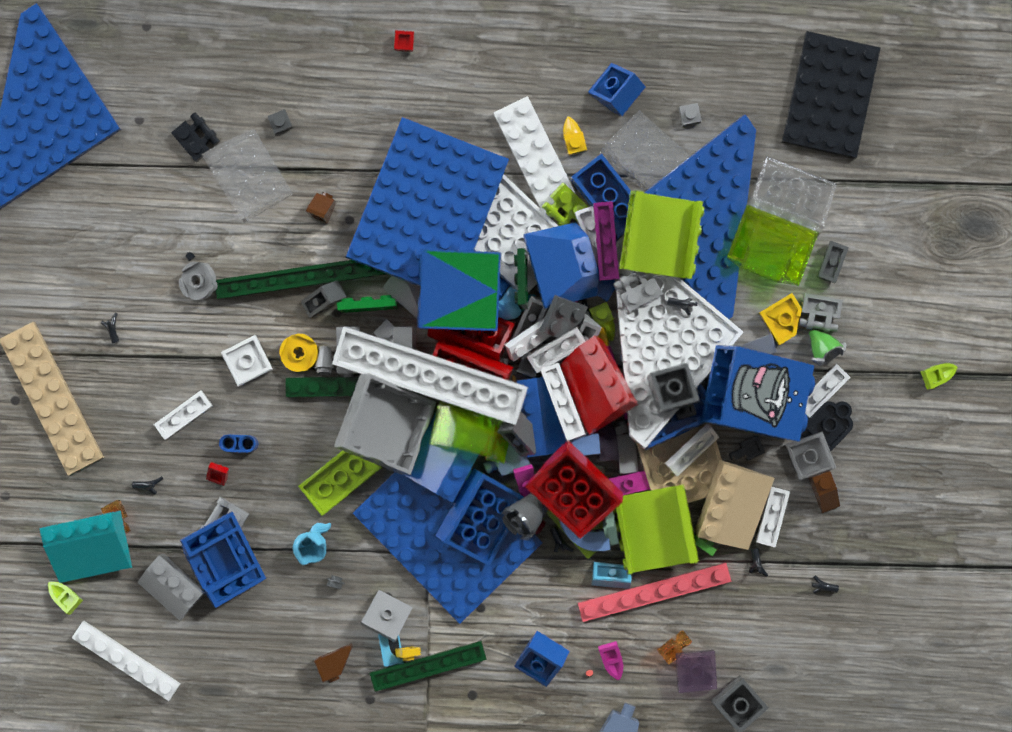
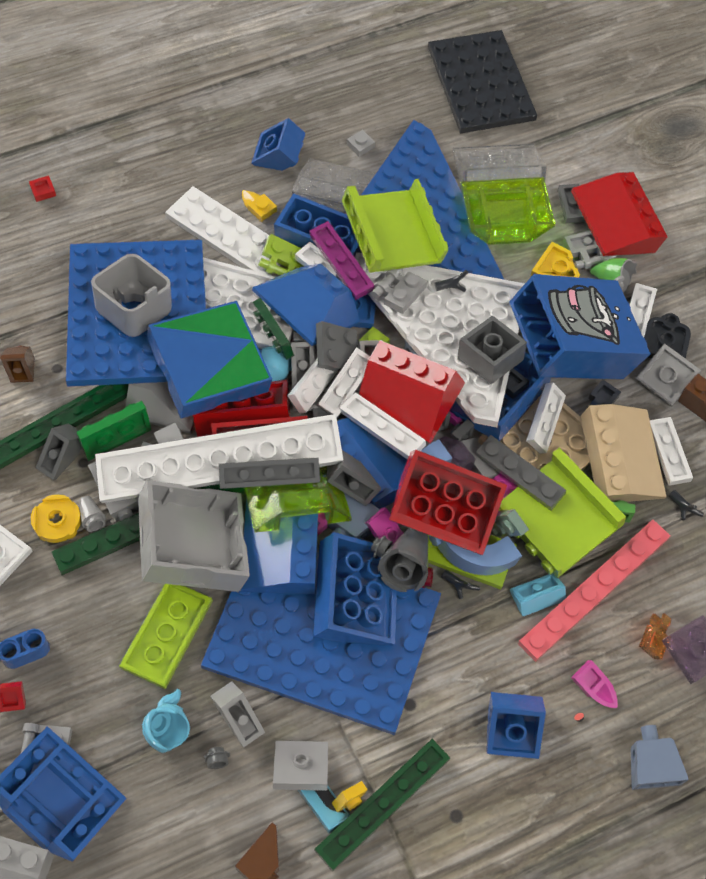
camera: 25 degrees left, 25 degrees down
none -> light grey piece [91,254,172,337]
none -> light grey slope [210,681,265,748]
none -> dark grey plate [219,457,320,489]
none -> dark grey plate [371,535,393,559]
none -> dark grey plate [476,435,566,511]
none -> red slope [571,172,668,256]

